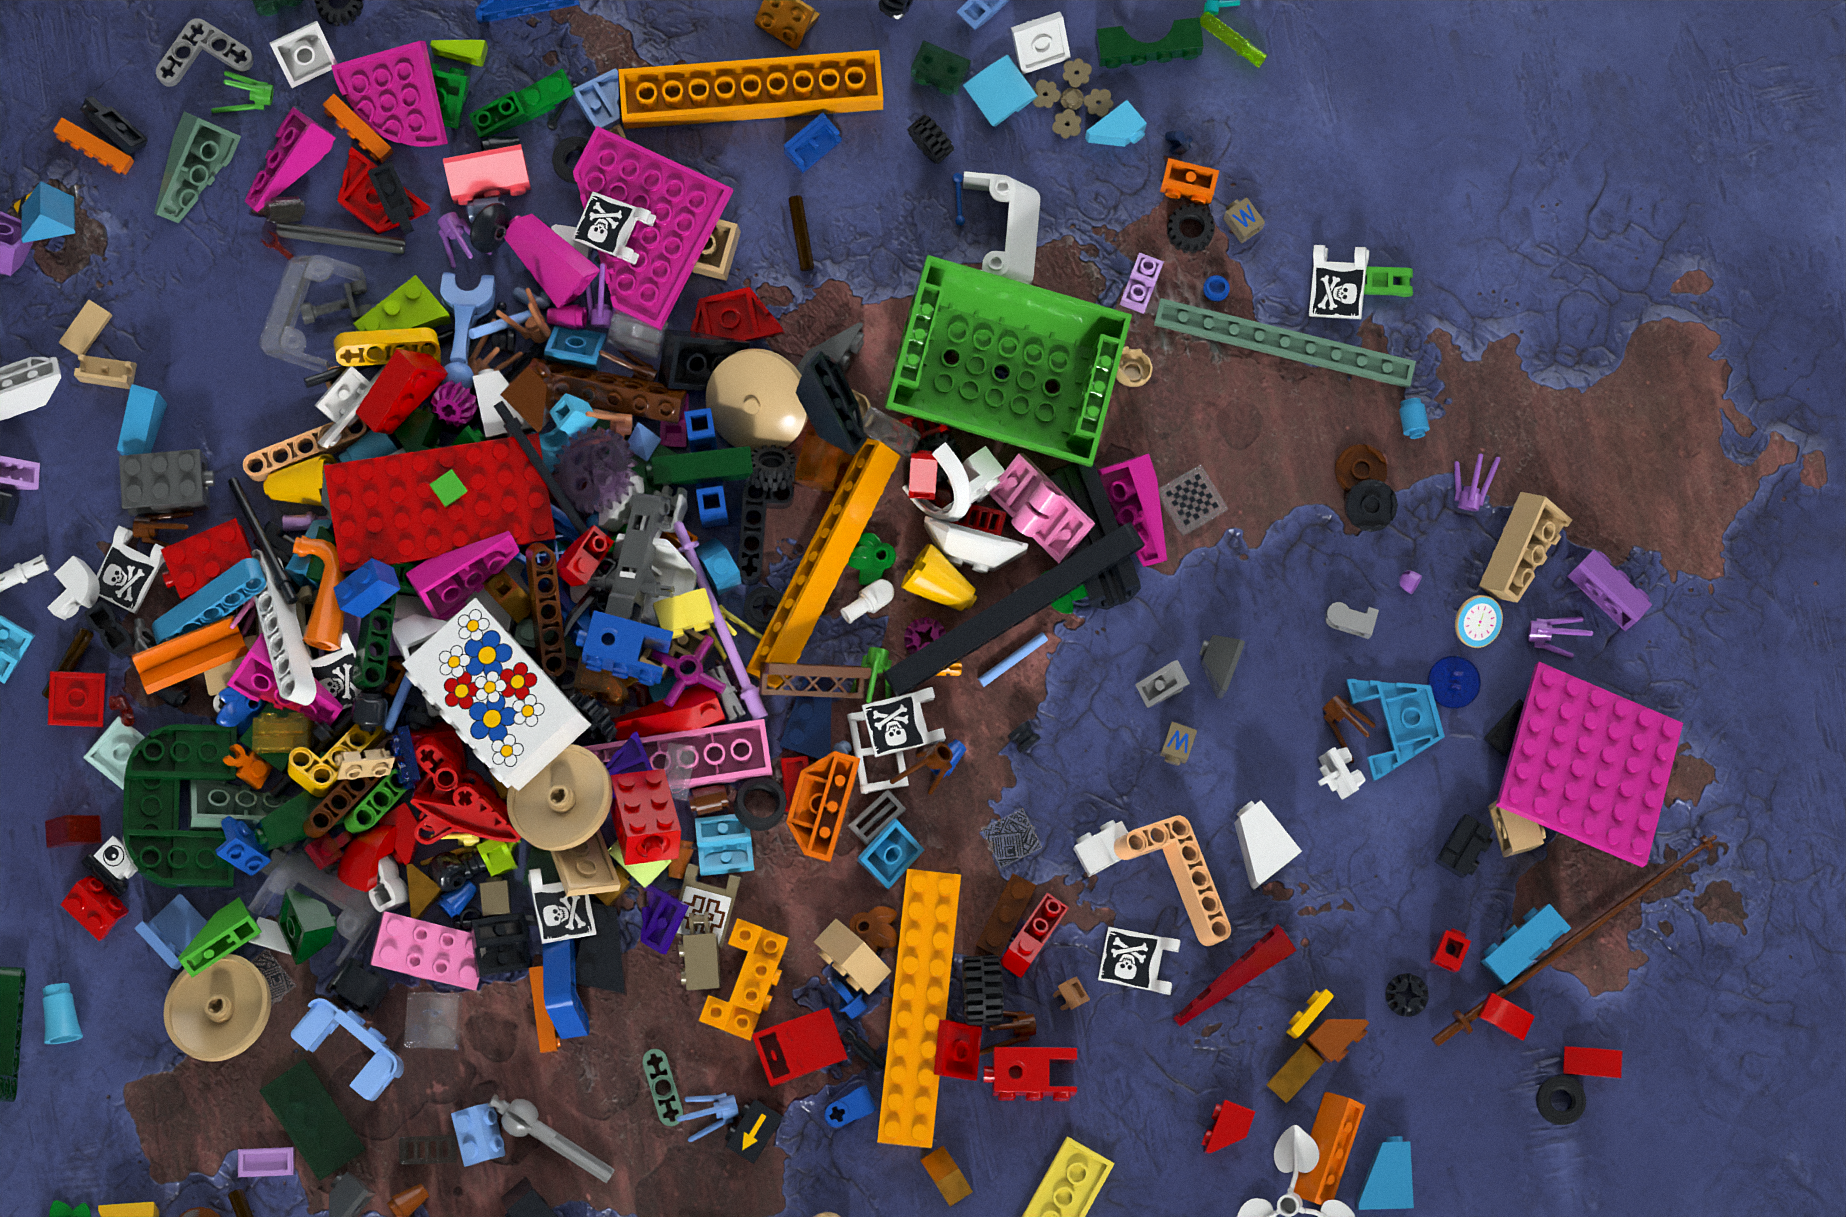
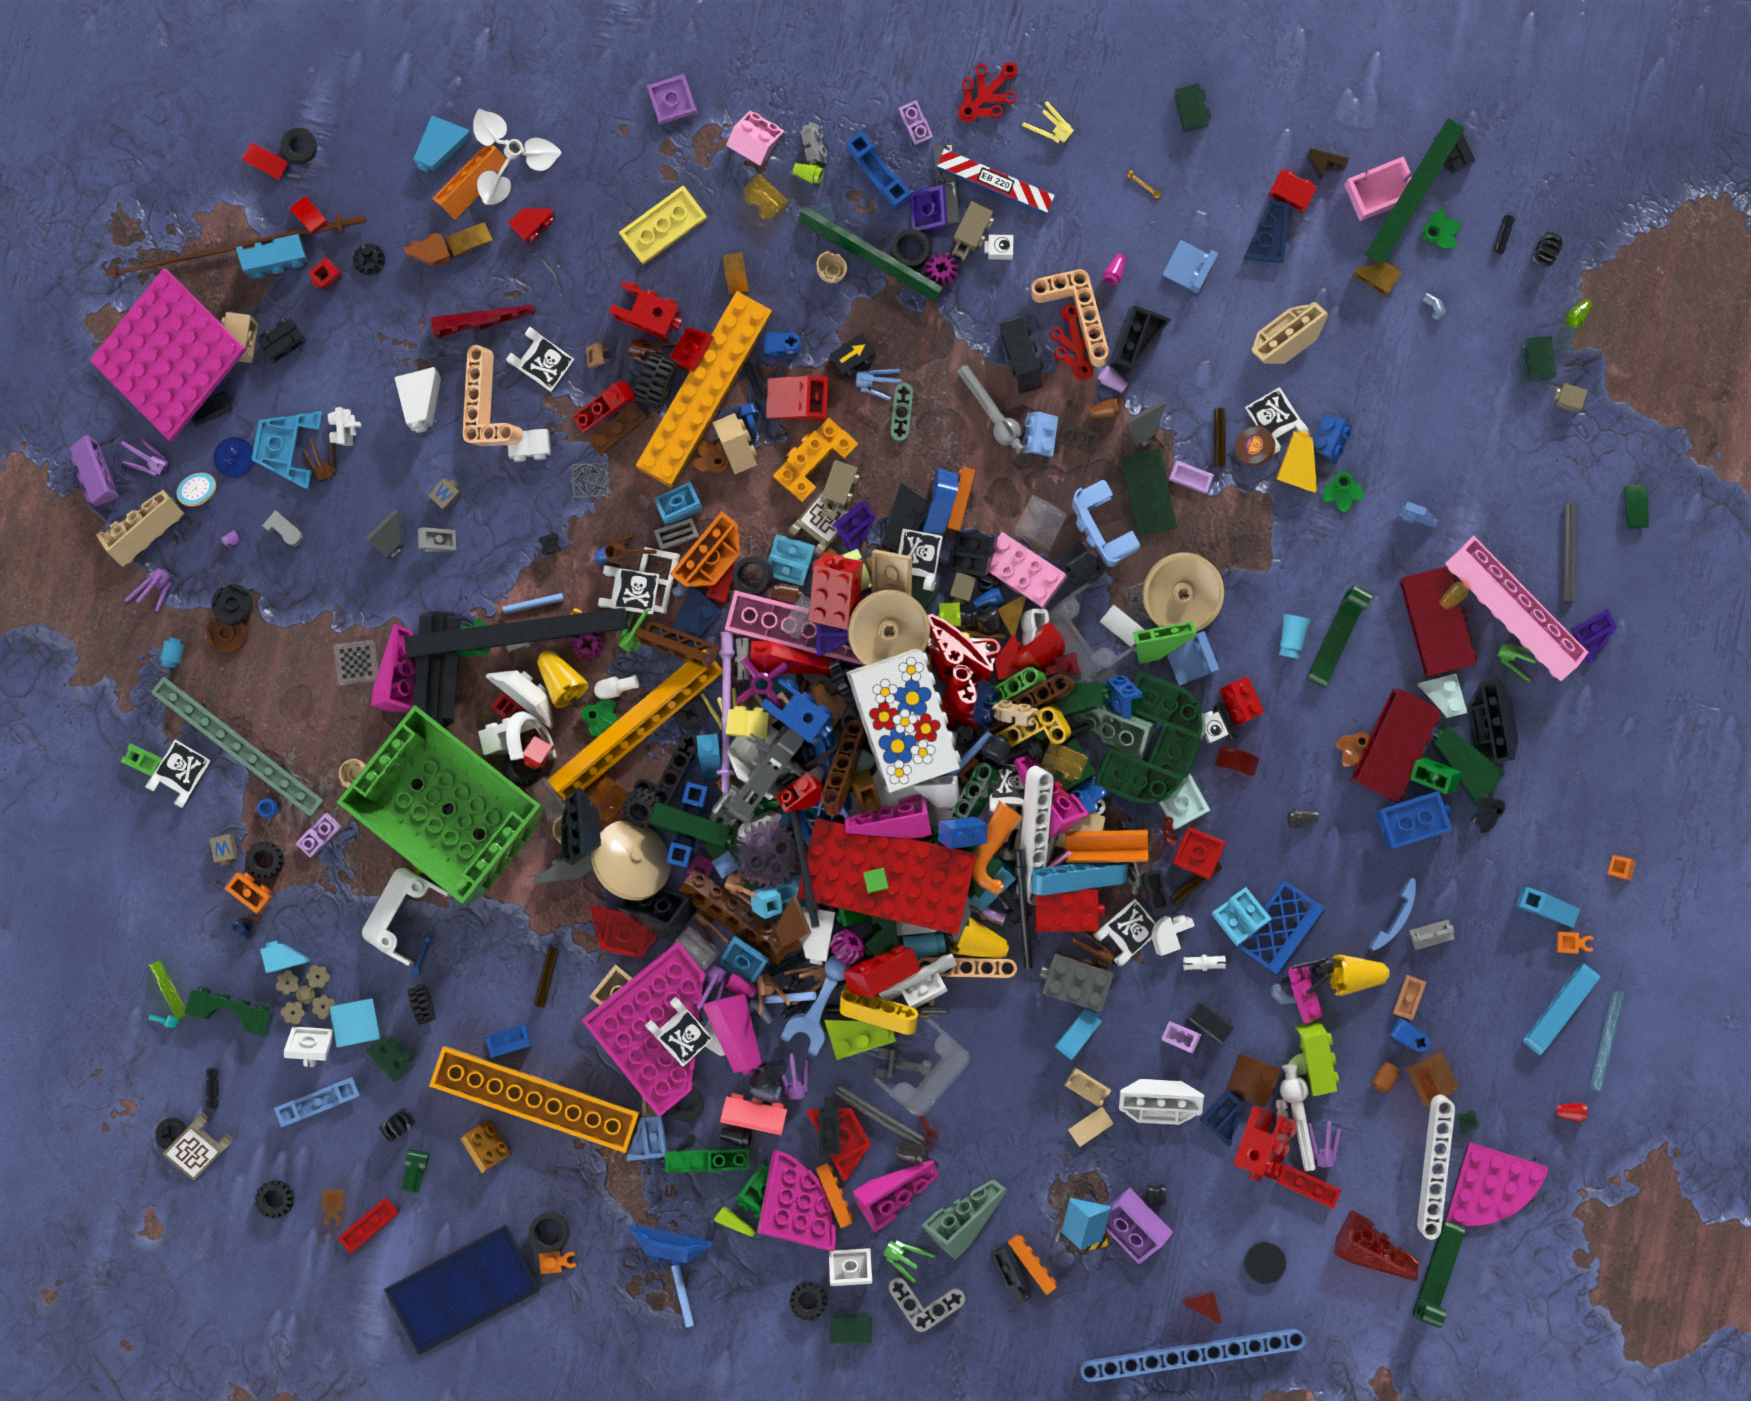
camera: 150 degrees left, 5 degrees up
orange plate [223,744,273,790] -> none
dark green slope [277,888,337,965] -> none
bright pink plate [989,453,1095,564] -> none
yellow plate [1286,989,1334,1039] -> none

